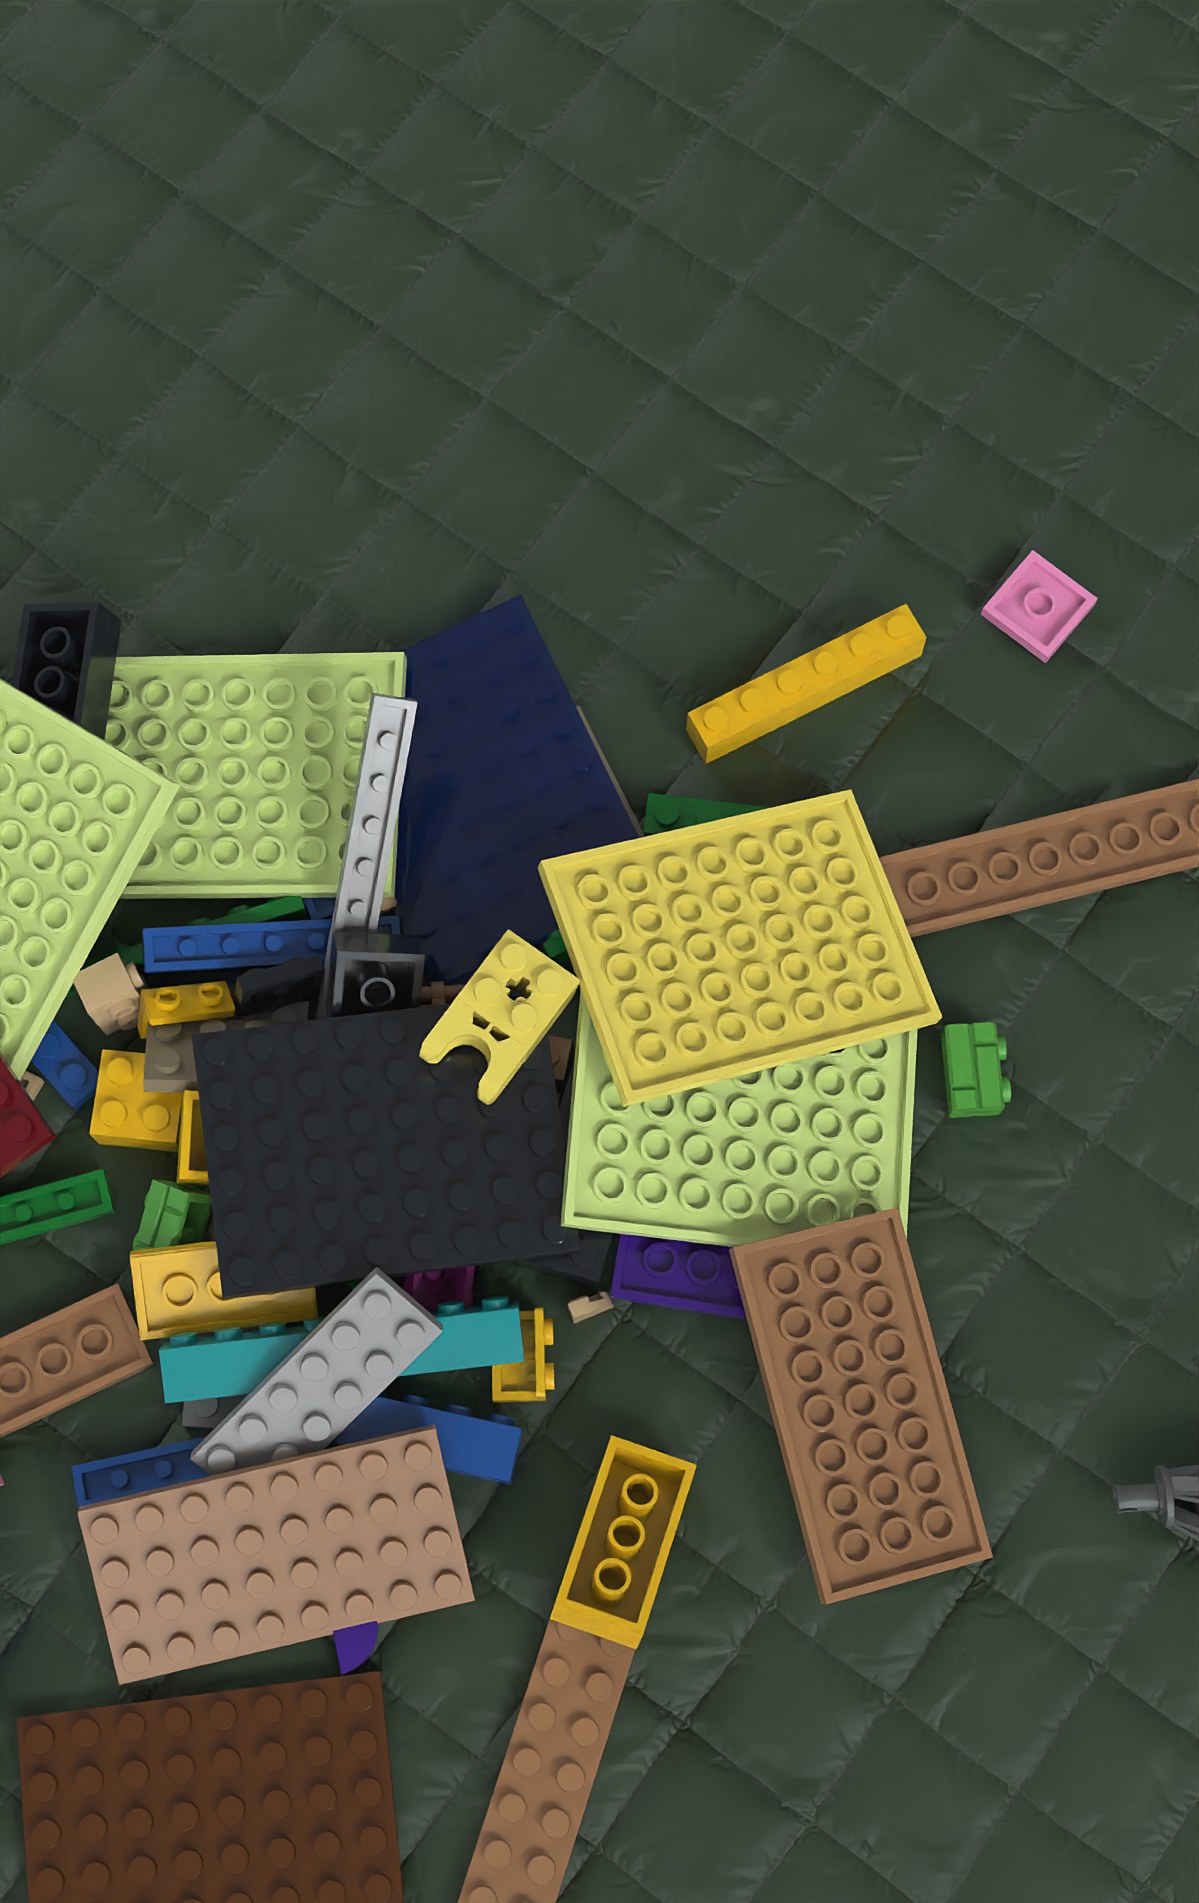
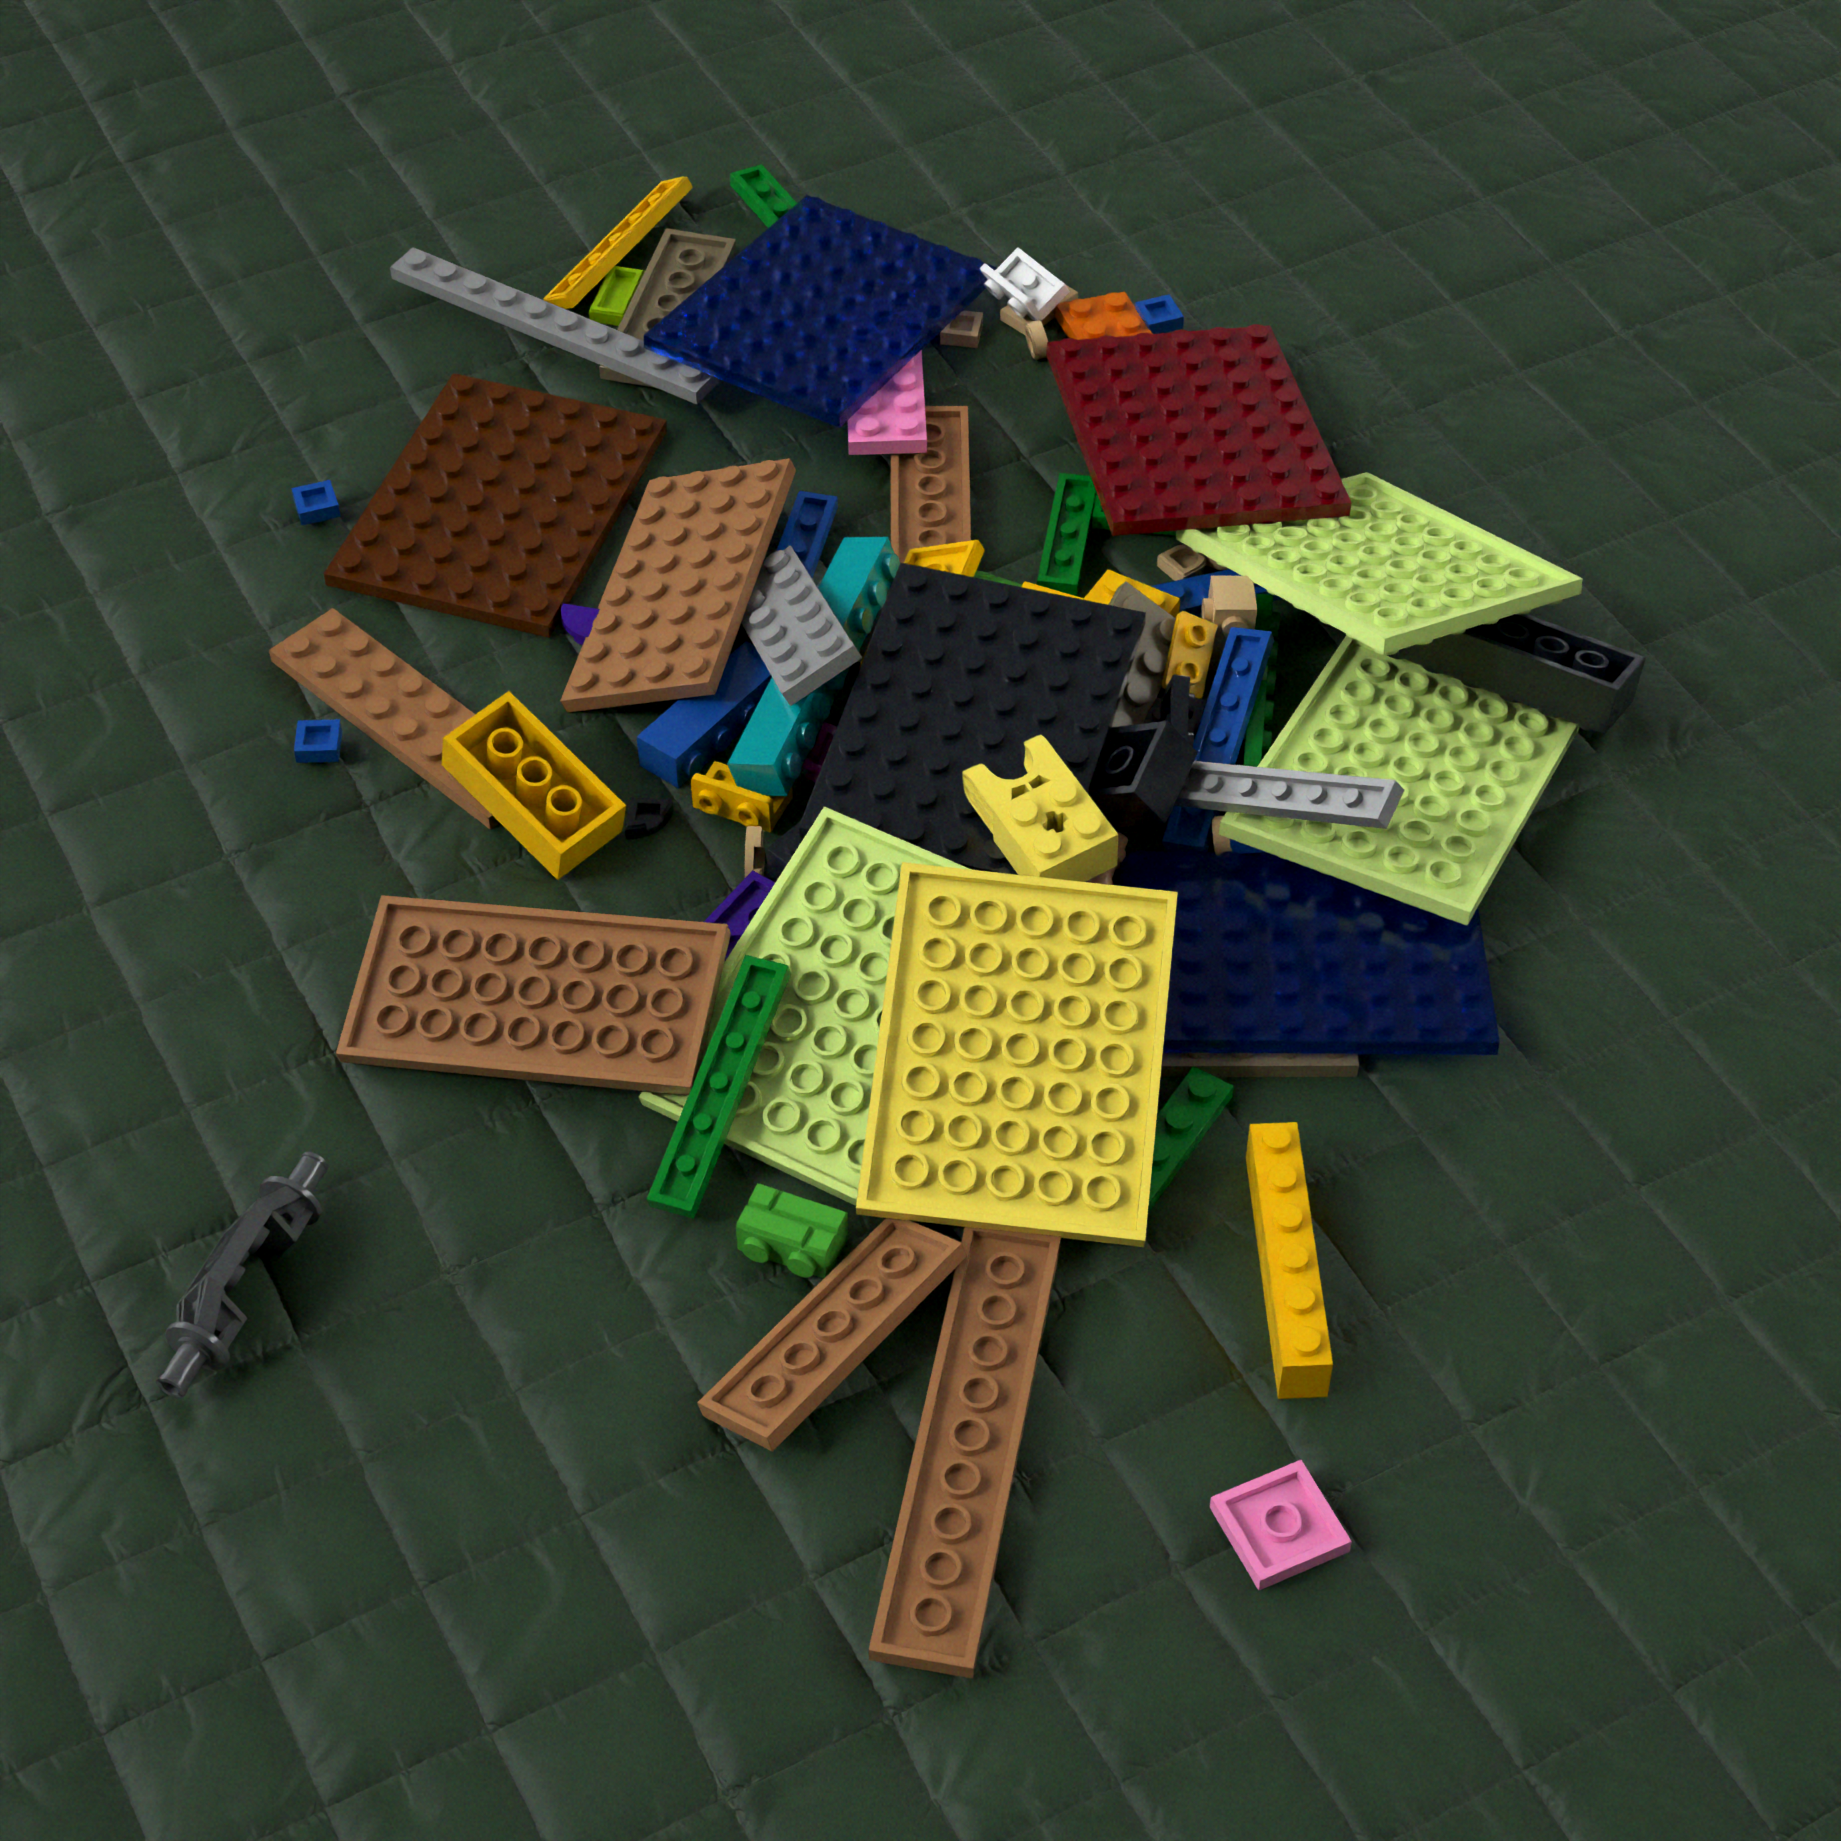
camera: 115 degrees right, 25 degrees down
none -> blue plate [294,719,342,763]
none -> black tile [625,797,674,839]
none -> green plate [647,955,791,1219]
none -> medium nougat plate [697,1218,967,1452]

